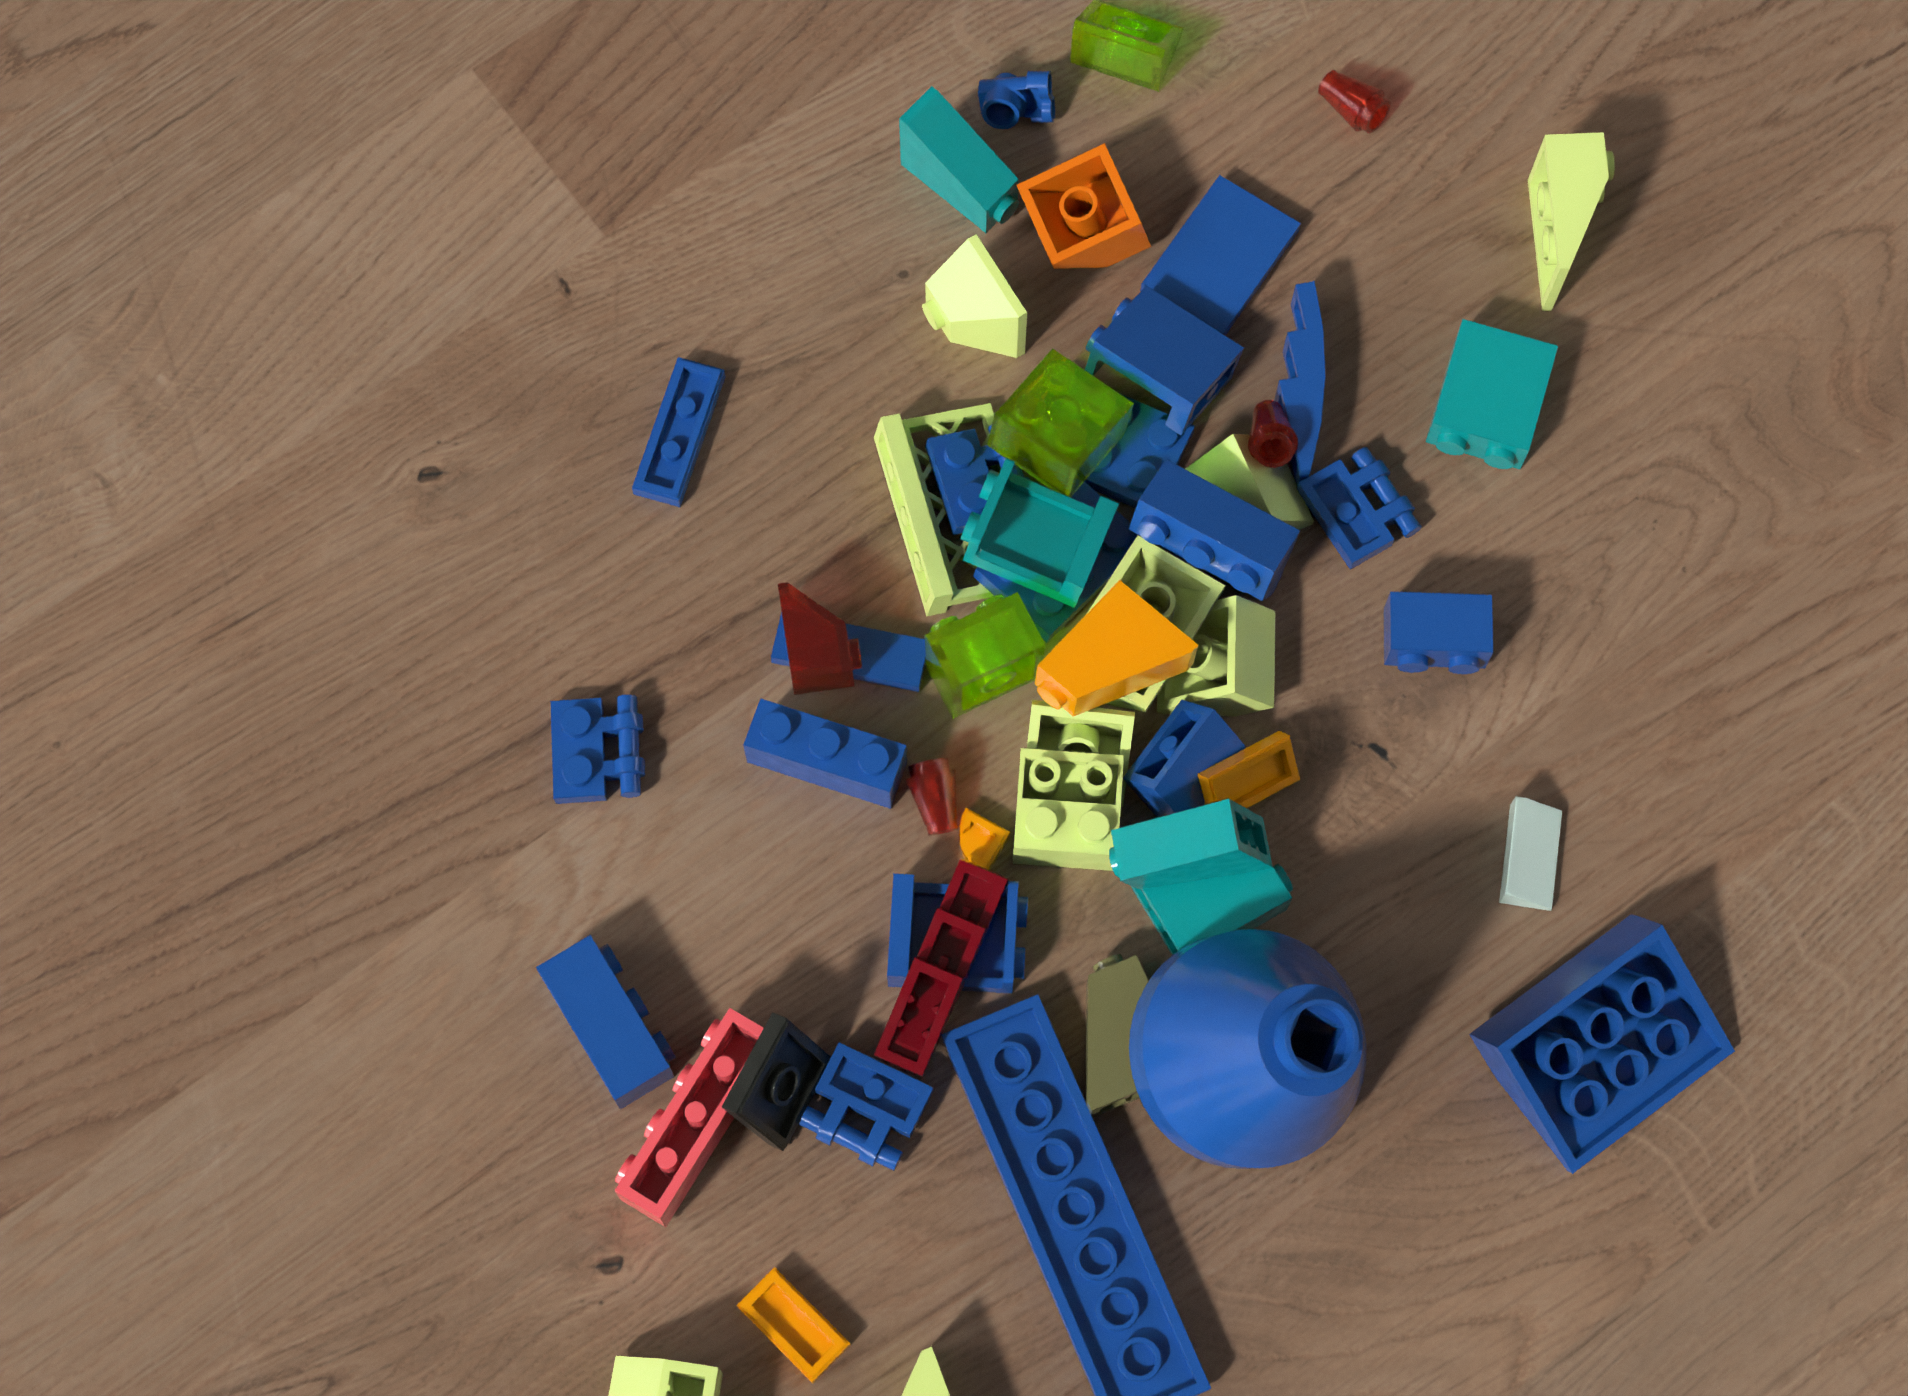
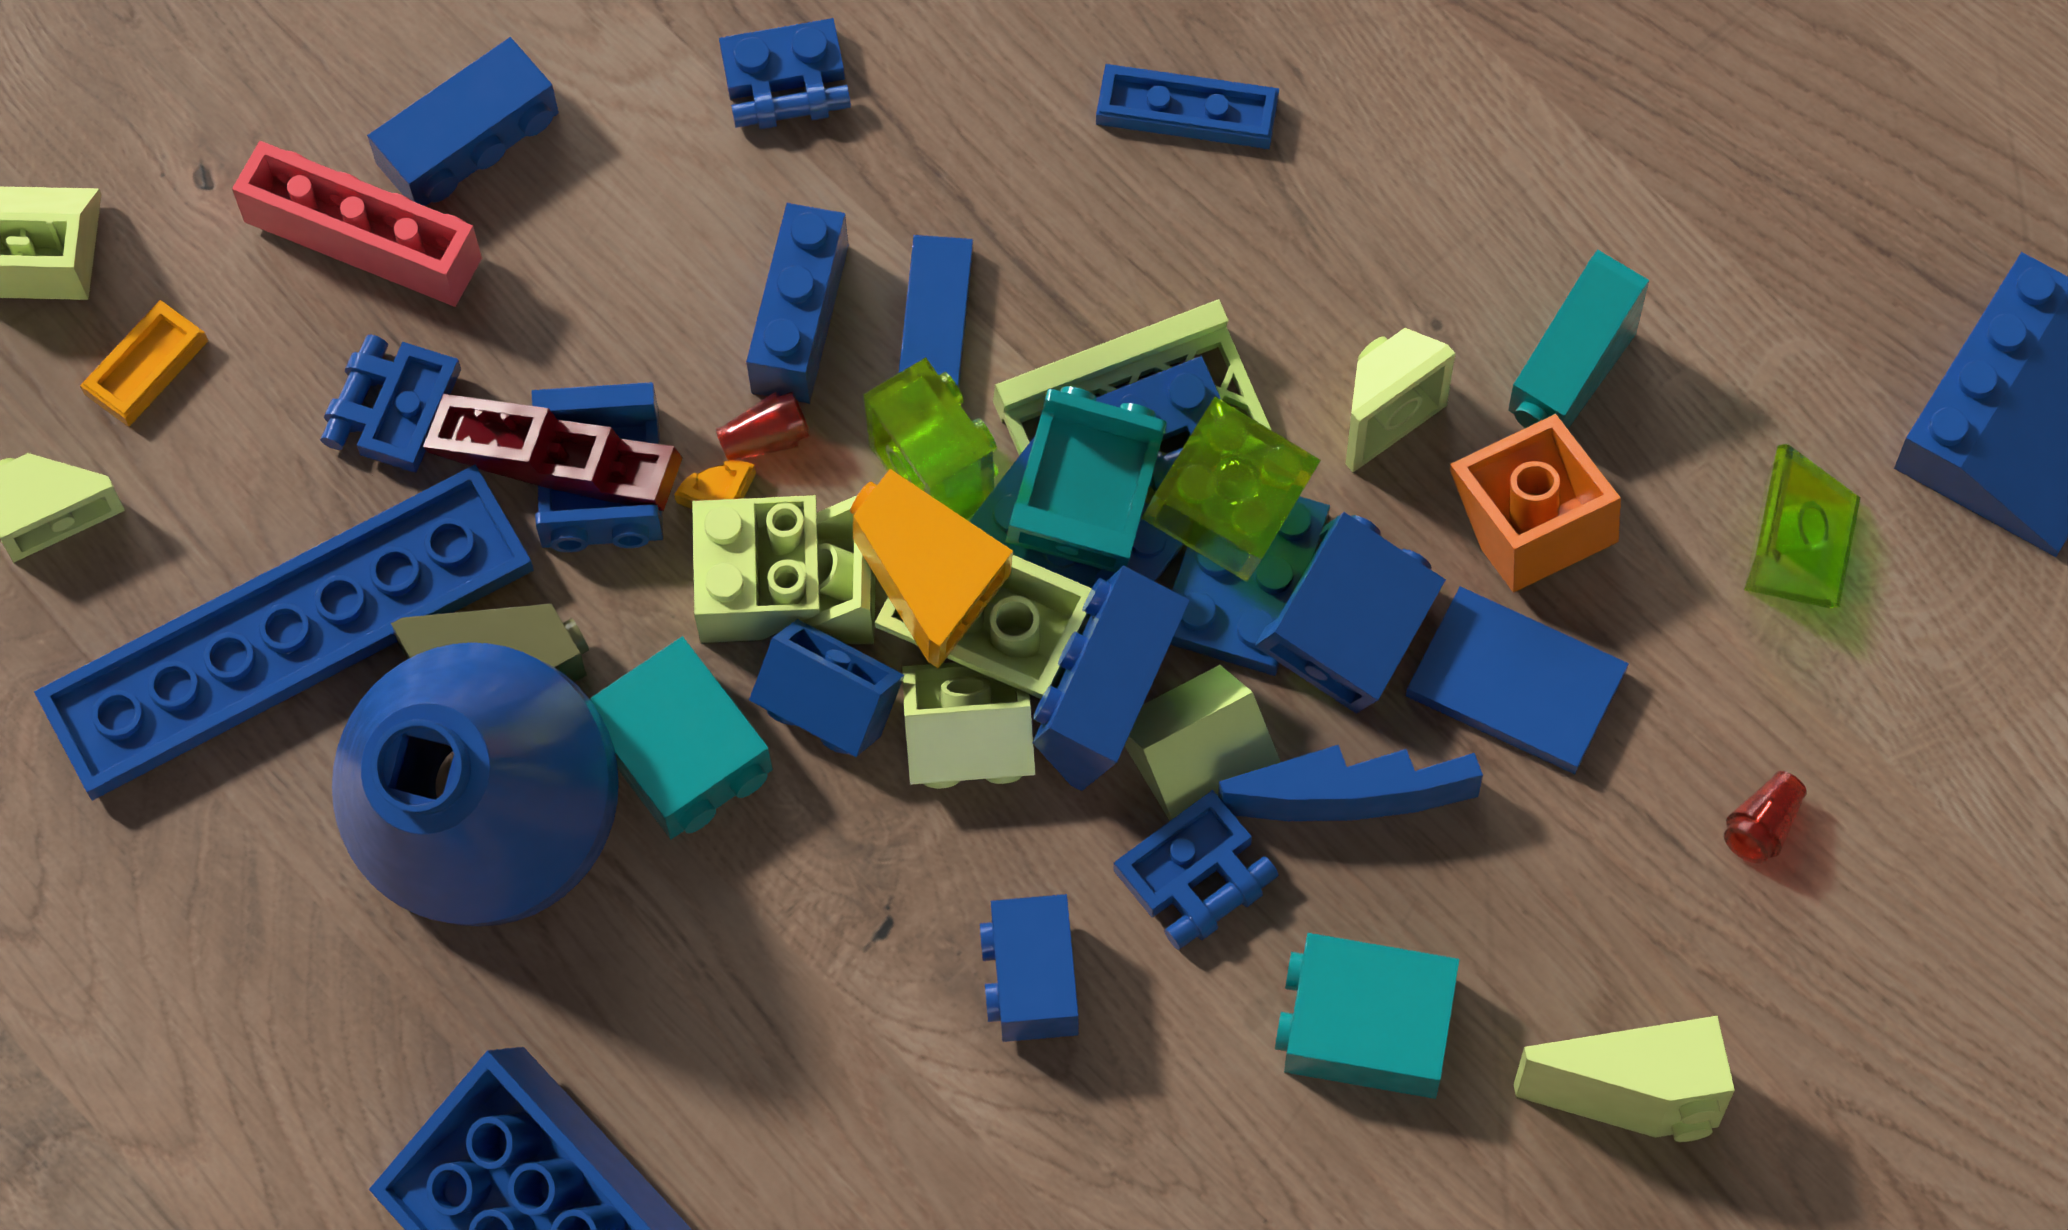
camera: 85 degrees right, 5 degrees down
pearl dark grey tile [722,1012,831,1151] -> none
clear red slope [778,582,862,695] -> none
blue plate [978,71,1055,129] -> none
teal slope [1109,799,1273,889] -> none
light orange tile [1198,731,1300,808] -> none
clear red cone [1248,400,1298,468] -> none
light aqua slope [1499,796,1562,911] -> none

